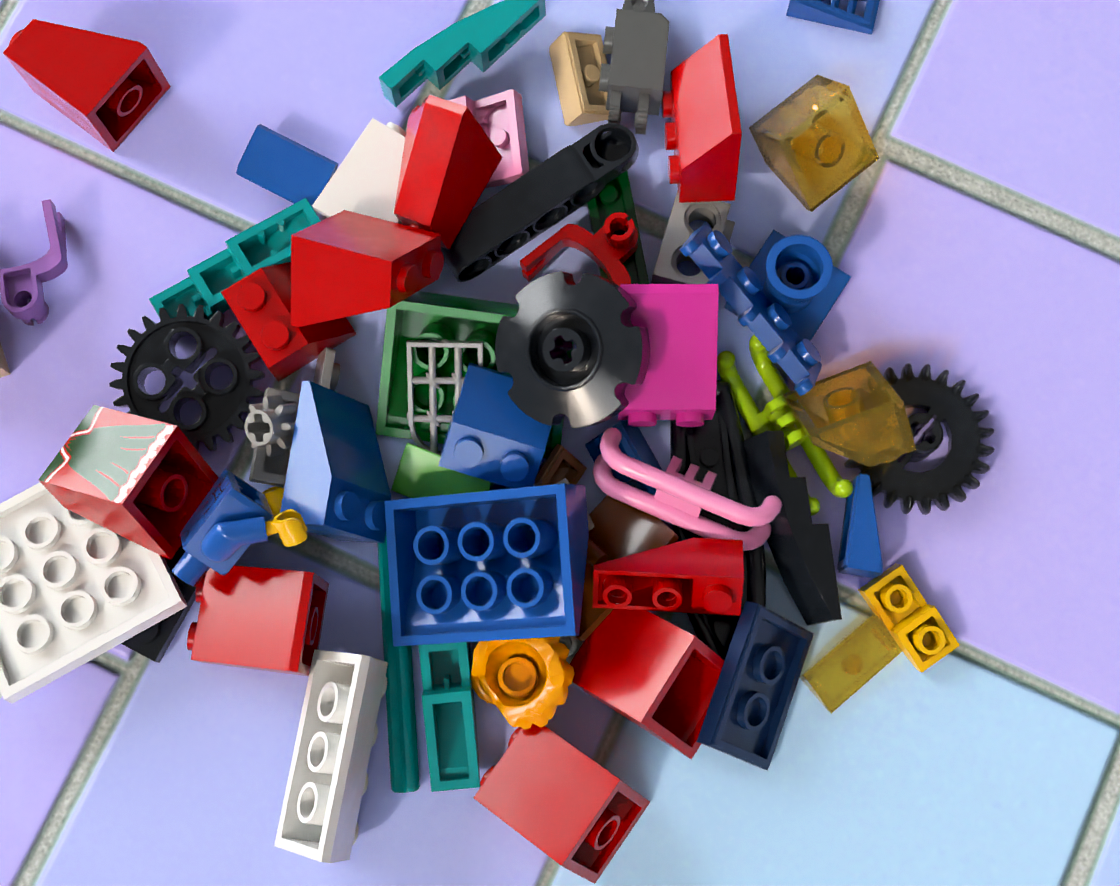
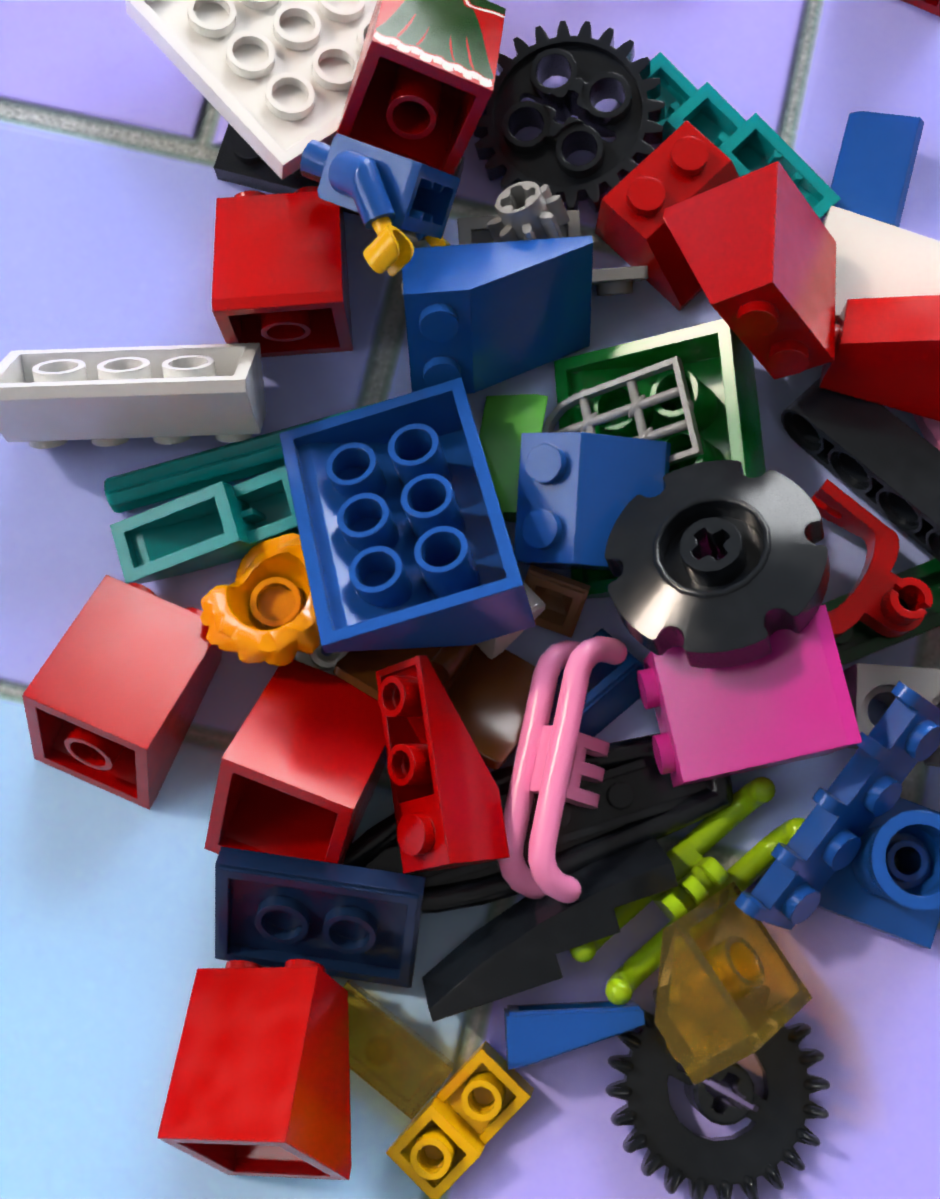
camera: 75 degrees right, 0 degrees up
none -> red slope [157,959,352,1180]

